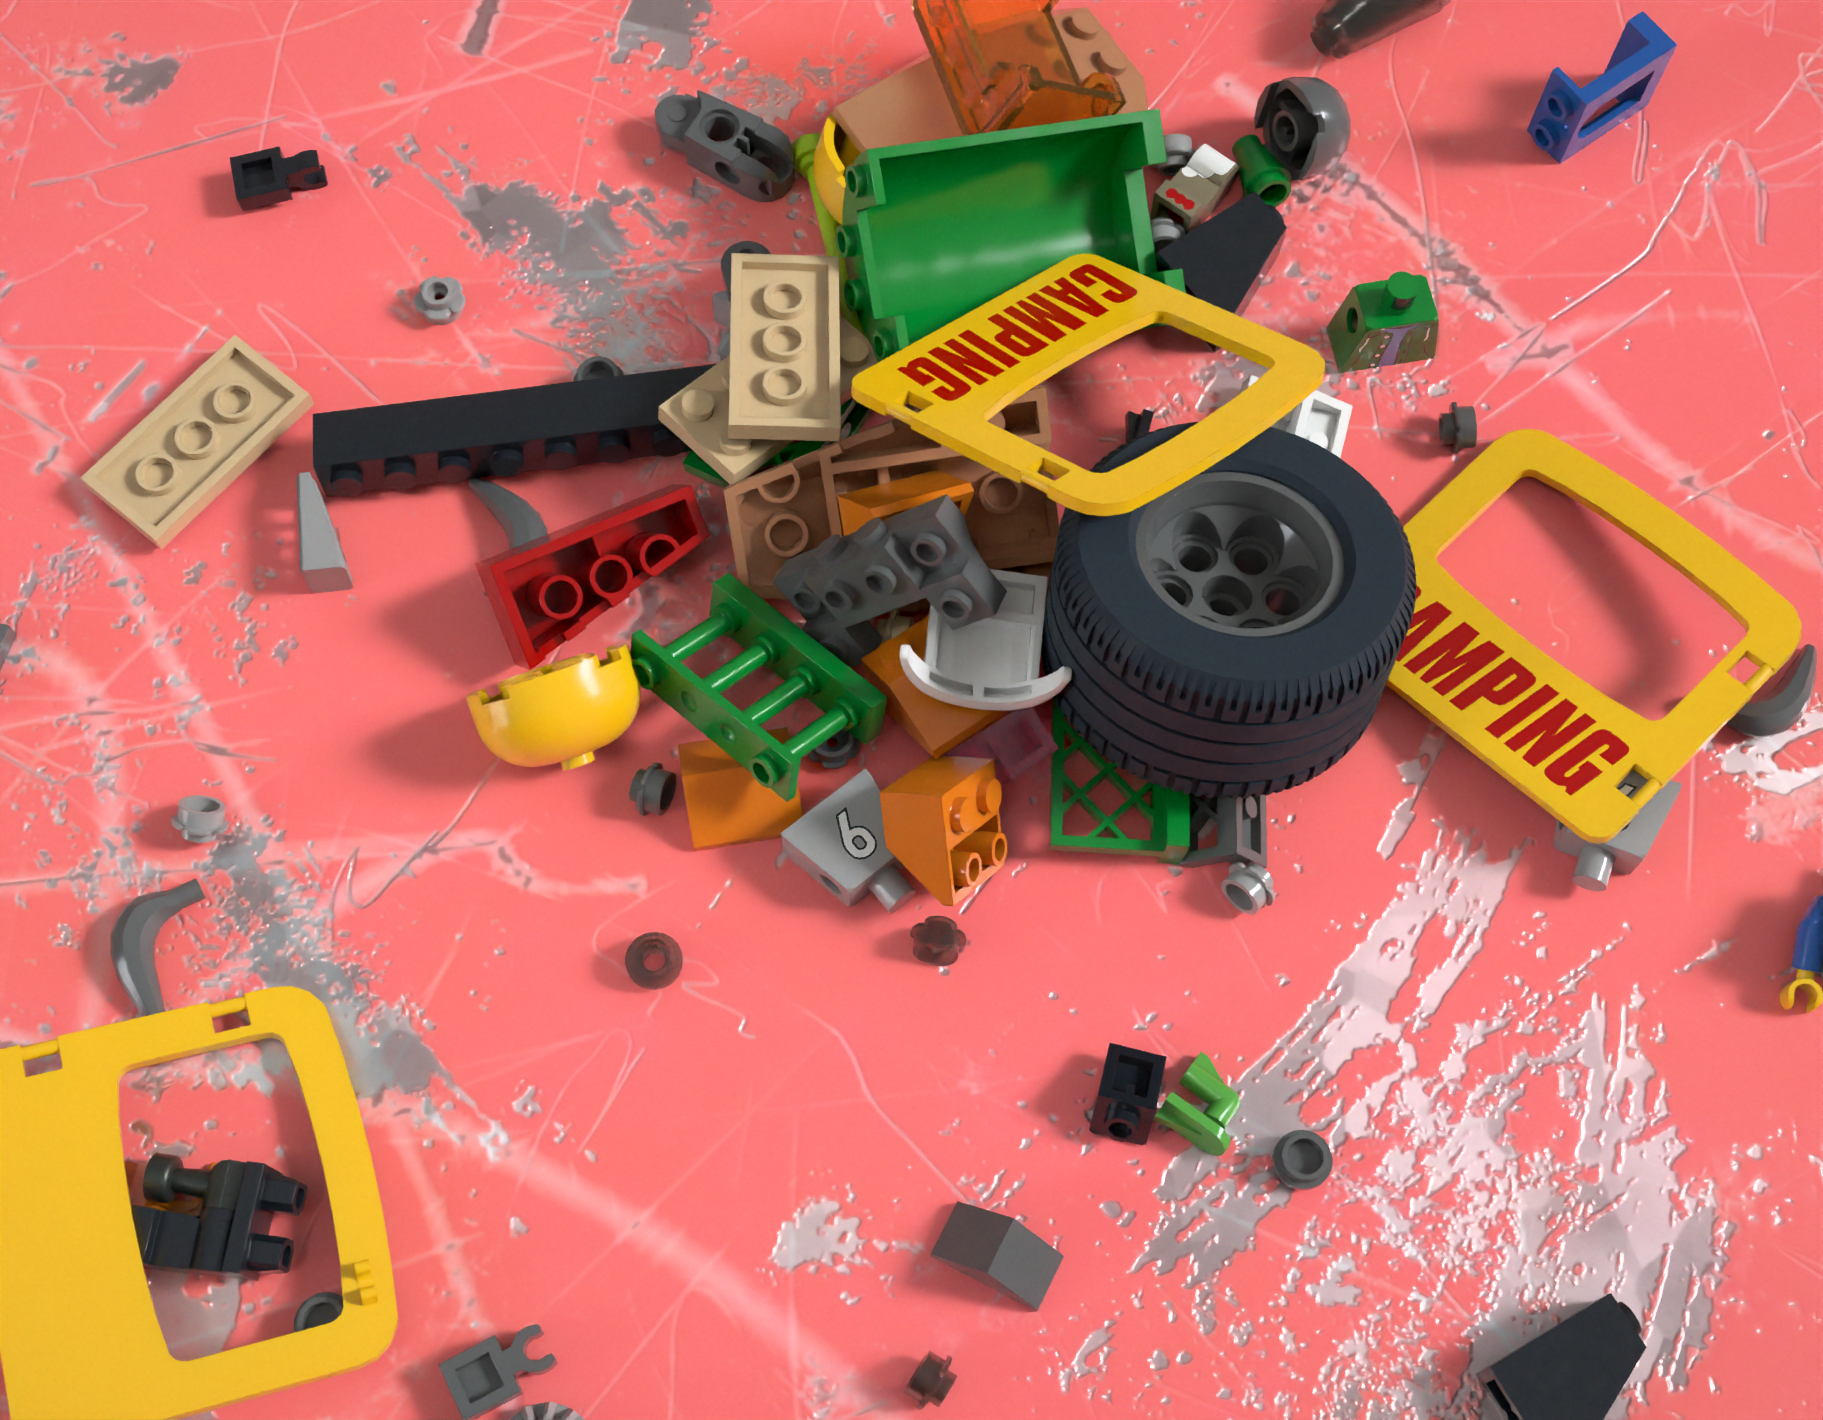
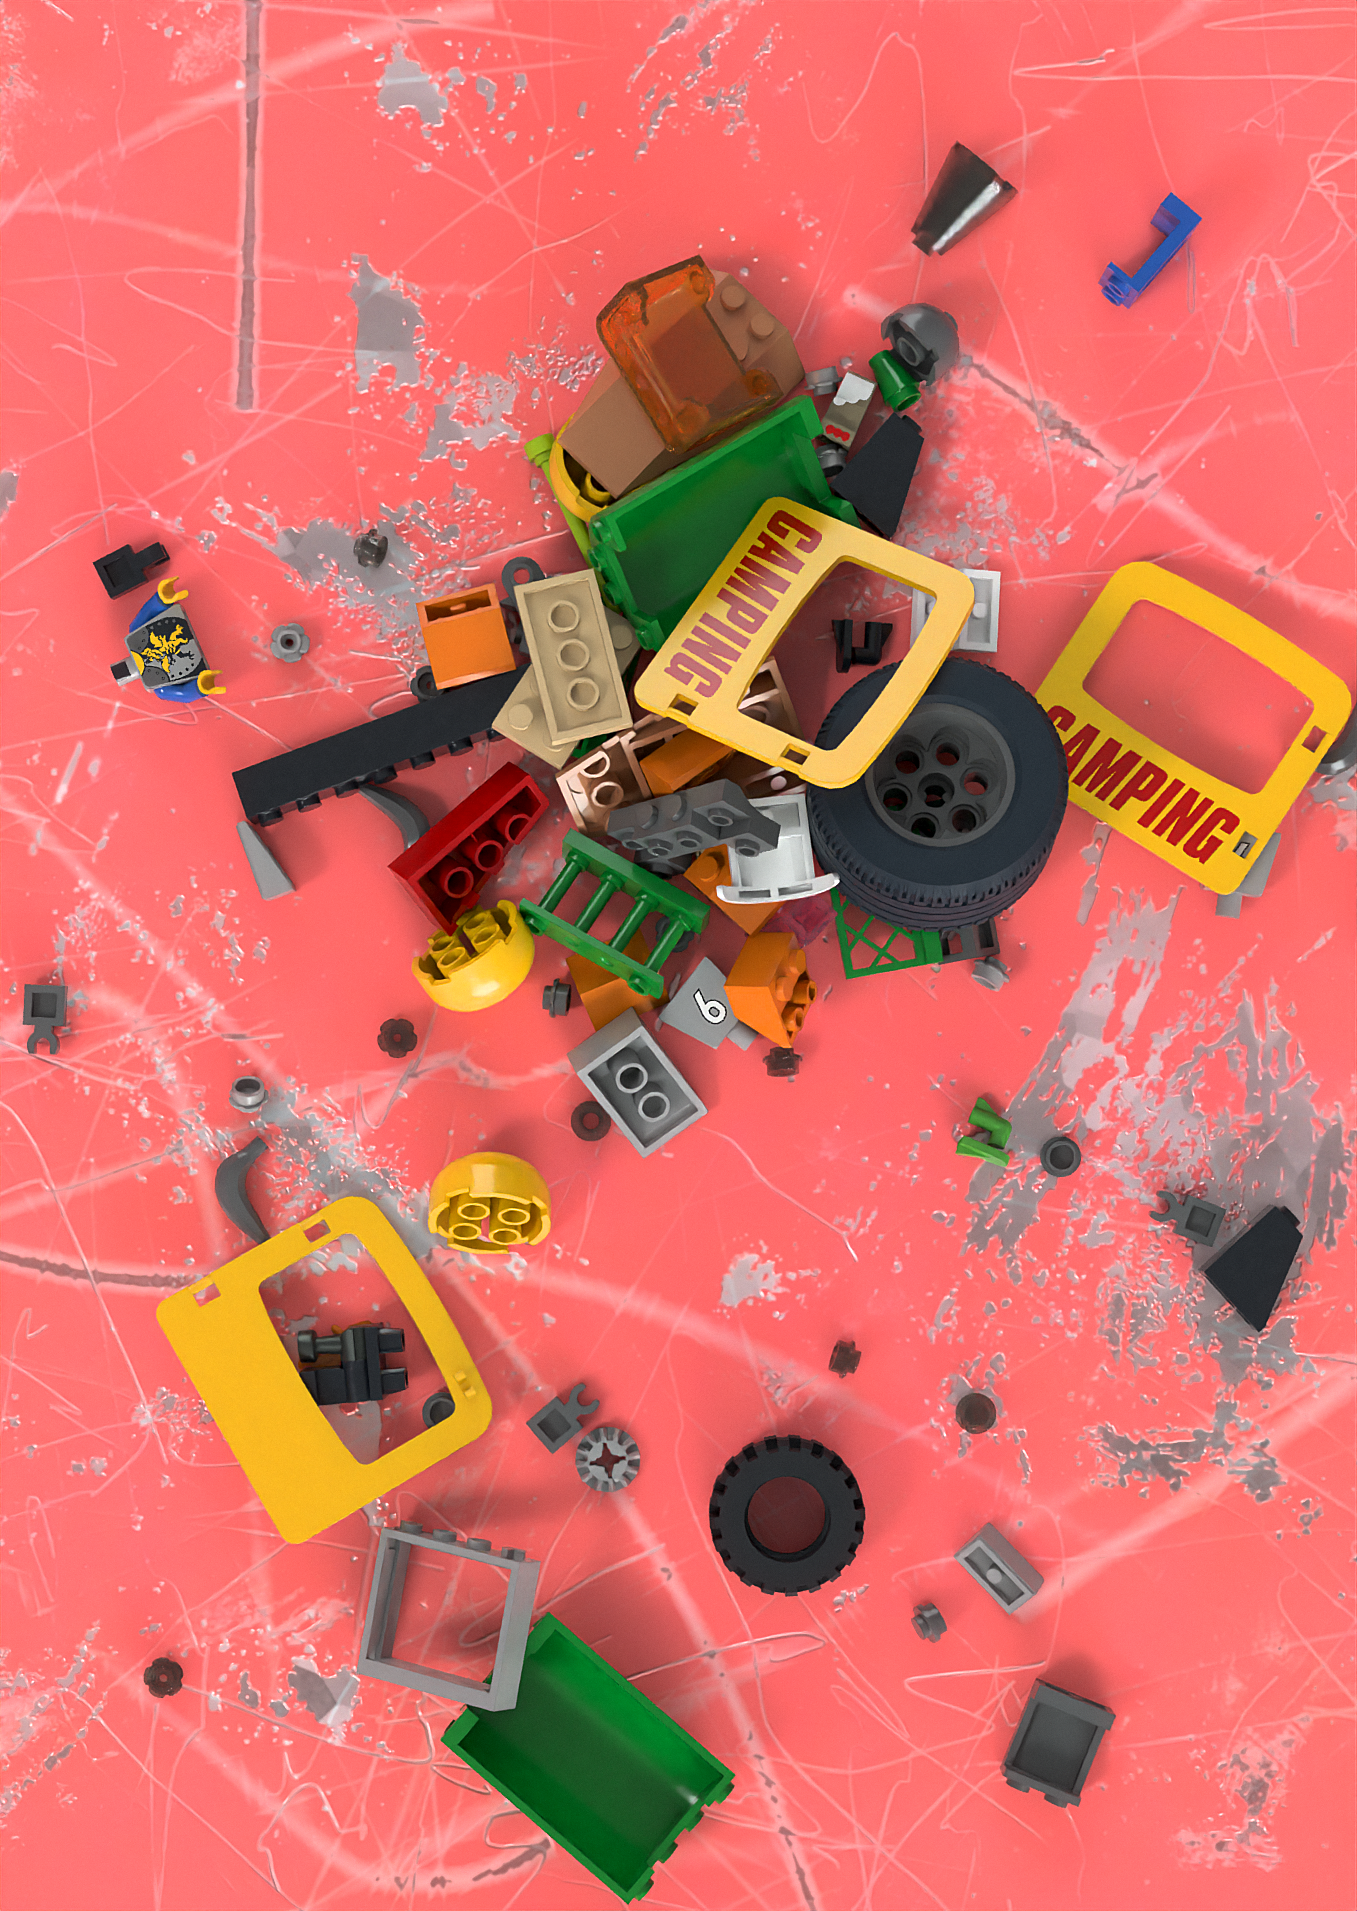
camera: 10 degrees left, 20 degrees up
tan plate [80,335,314,550] -> none
dark grey piece [655,90,795,202] -> none
dark grey slope [930,1201,1064,1312] -> none
black bracket [1089,1043,1167,1145] -> none
green torso [1326,271,1439,373] -> none
dark grey plate [1439,402,1477,454] -> none
none -> torso [110,576,227,704]
none -> clear smoke plate [353,529,388,568]
none -> clear smoke plate [377,1019,418,1058]
none -> orange slope [416,583,516,690]
none -> yellow cylinder [428,1152,551,1254]
none -> light grey slope [566,1007,709,1159]
none -> dark grey plate [1148,1190,1227,1247]

